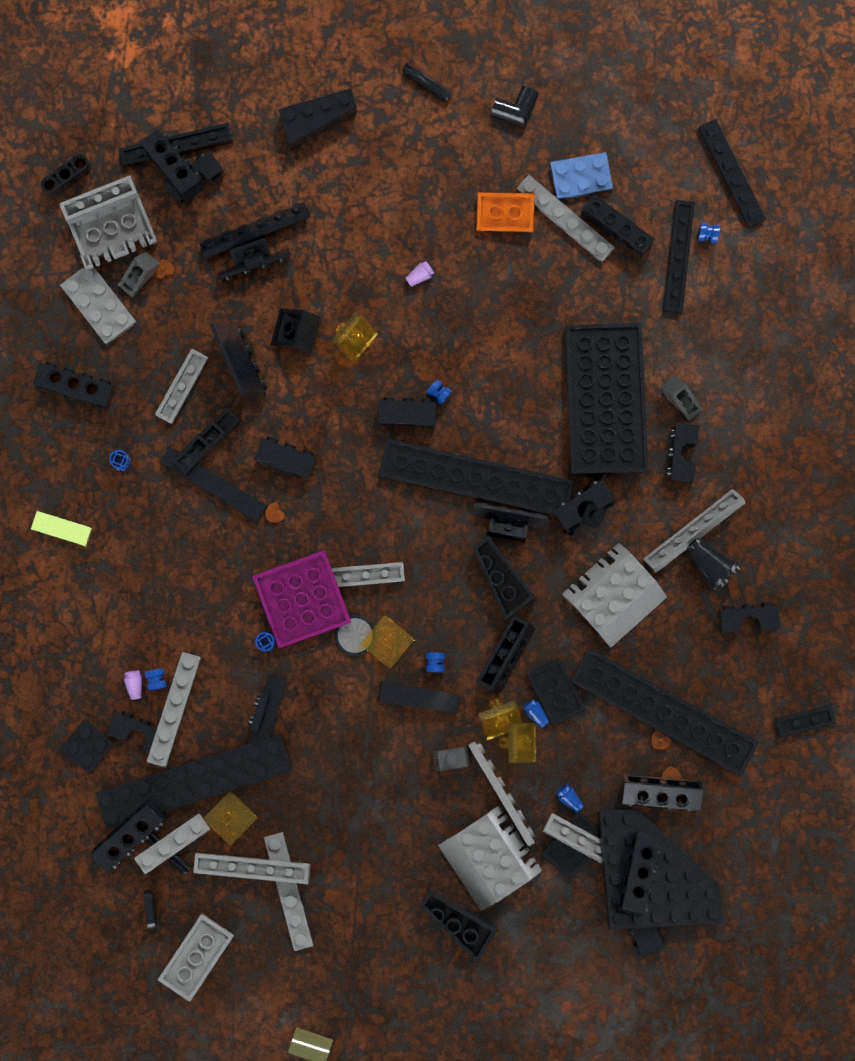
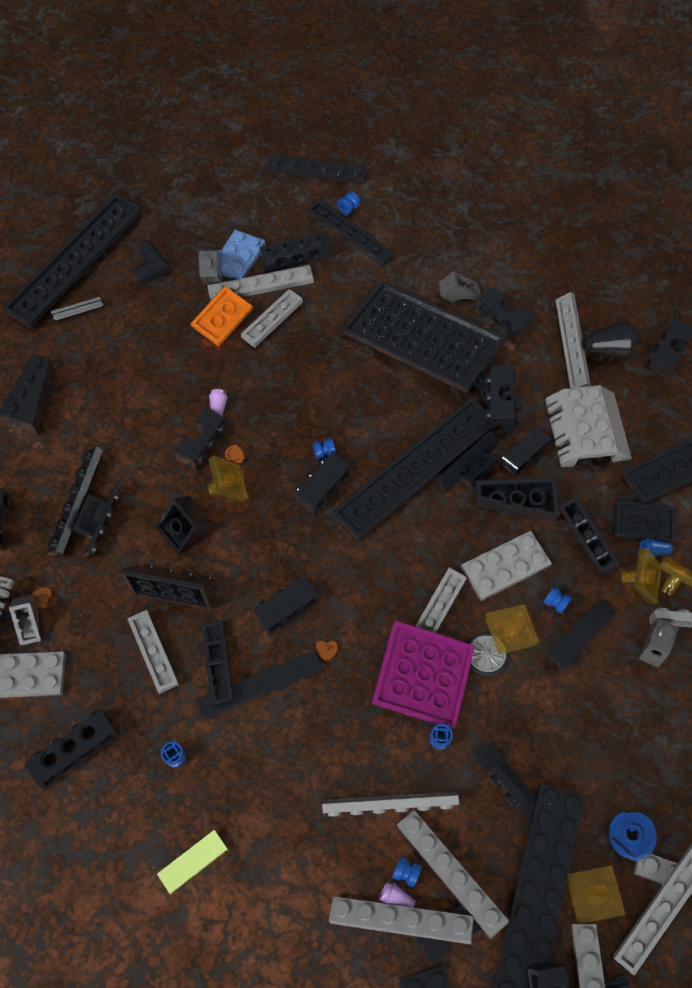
camera: 55 degrees left, 20 degrees down
none -> black plate [2,194,142,328]
none -> black arch [174,408,227,470]
none -> dark grey torso [199,250,223,284]
none -> dark orange piece [225,444,245,463]
none -> light grey plate [241,289,303,347]
none -> light grey plate [322,791,459,816]
none -> light grey plate [329,896,474,944]
none -> light grey plate [461,531,552,601]
none -> black beam [499,427,551,476]
none -> blue plate [609,812,657,861]

